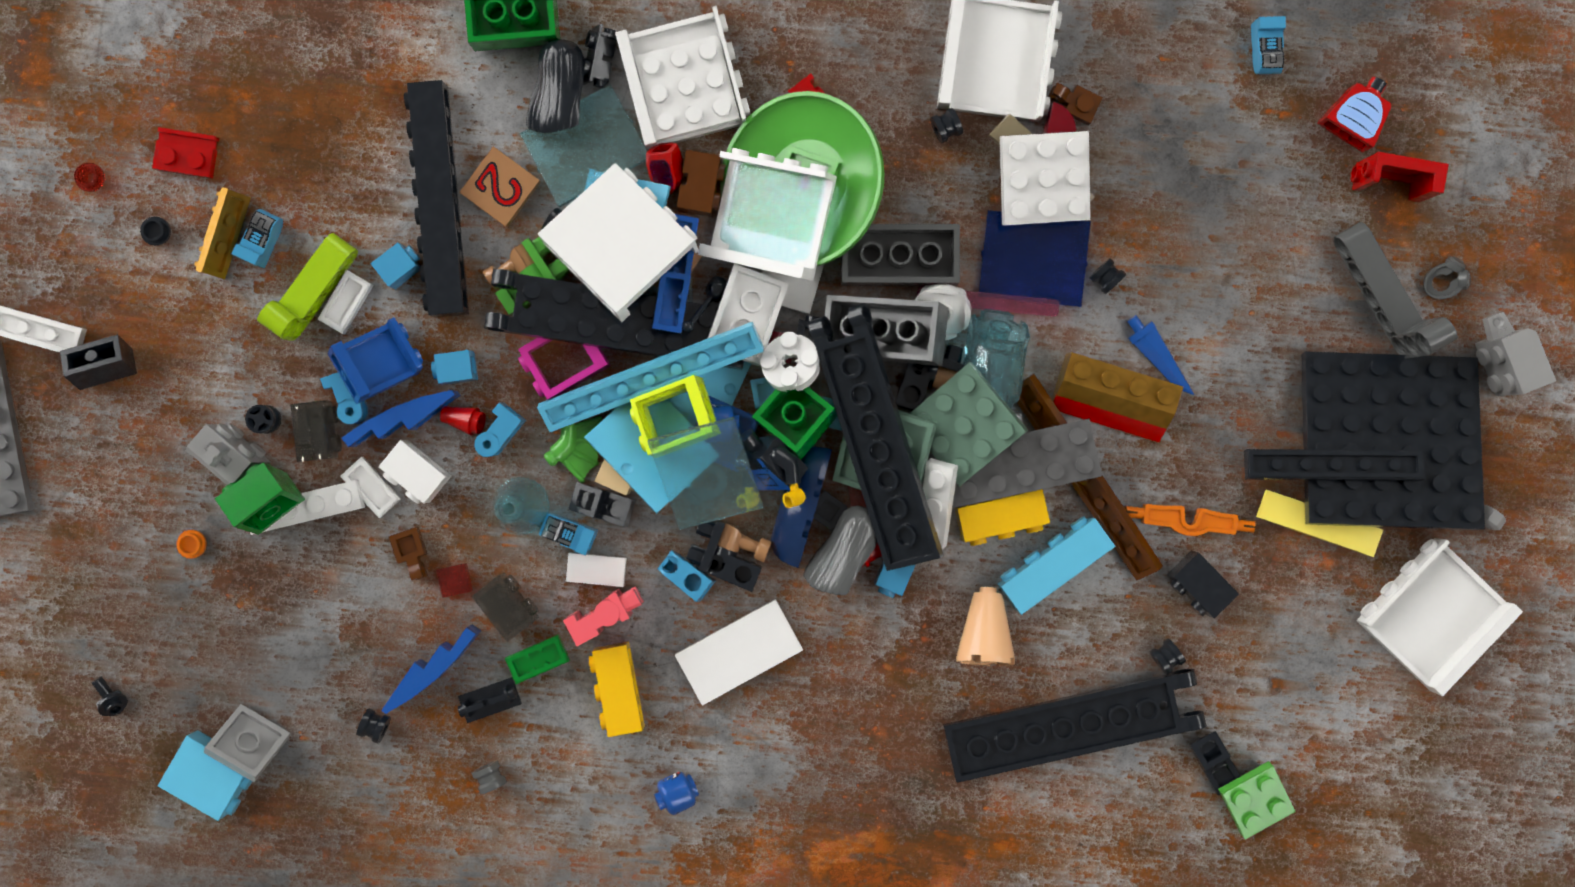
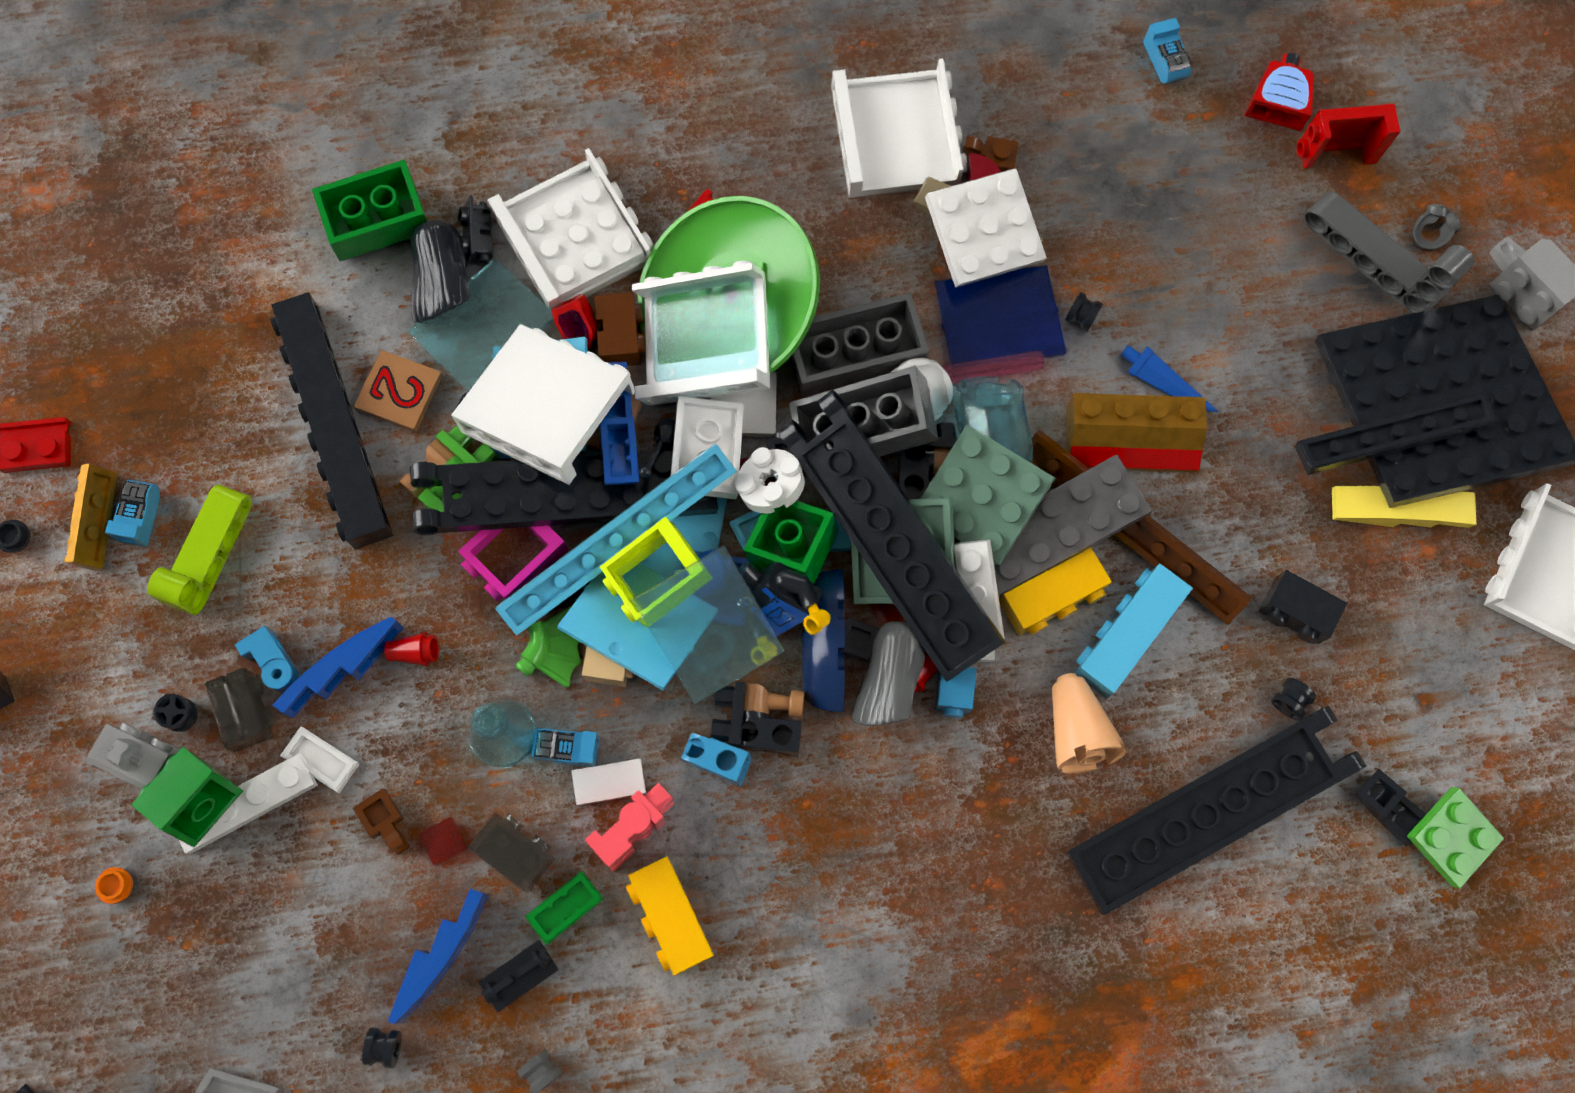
camera: 20 degrees left, 15 degrees down
white tile [317,270,374,334] -> none
blue panel [327,317,423,404] -> none
dark azure brick [371,242,421,290] -> none
white brick [379,440,451,504] -> none
dark azure brick [431,350,478,385] -> none
dark azure leg [474,402,526,457] -> none
black slope [568,482,636,527] -> none
blue head [654,772,699,815] -> none
white tile [675,599,803,706] -> none
black wheel [930,107,963,144] -> none
orange piece [1125,504,1256,536] -> none

